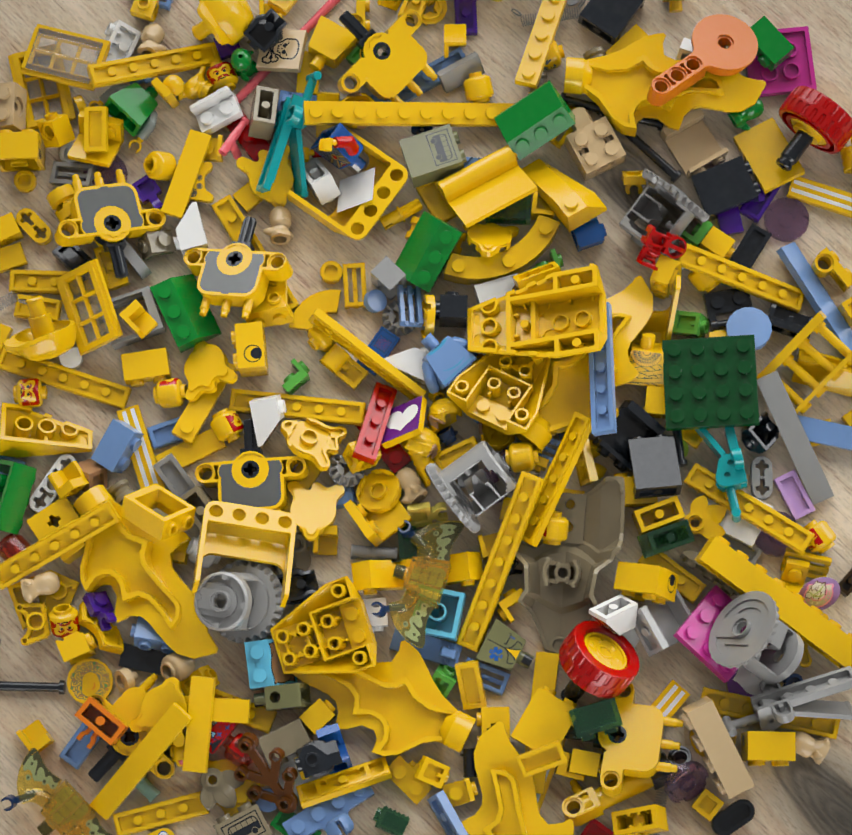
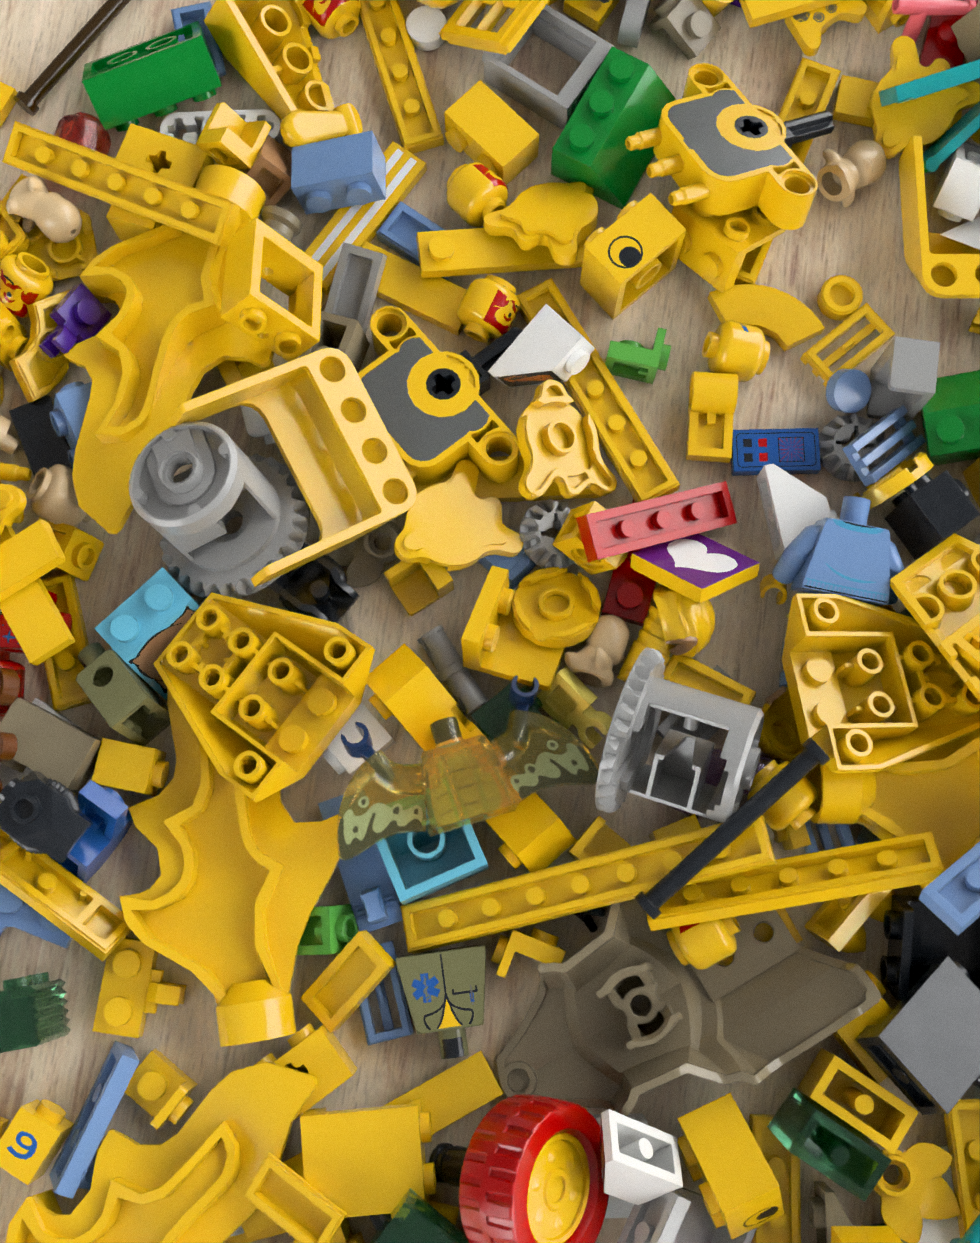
camera: 55 degrees right, 0 degrees up
yellow panel [119,299,158,339] -> none
white slope [173,202,209,256] -> none
yellow tile [308,308,426,400] -> none
yellow bracket [414,755,450,789] -> none
yellow hair [427,398,463,434] -> none
dark blue plate [436,426,458,446] -> none
black pin [460,748,477,777] -> none
none -> yellow piece [280,103,363,147]
none -> black bar [634,738,830,920]

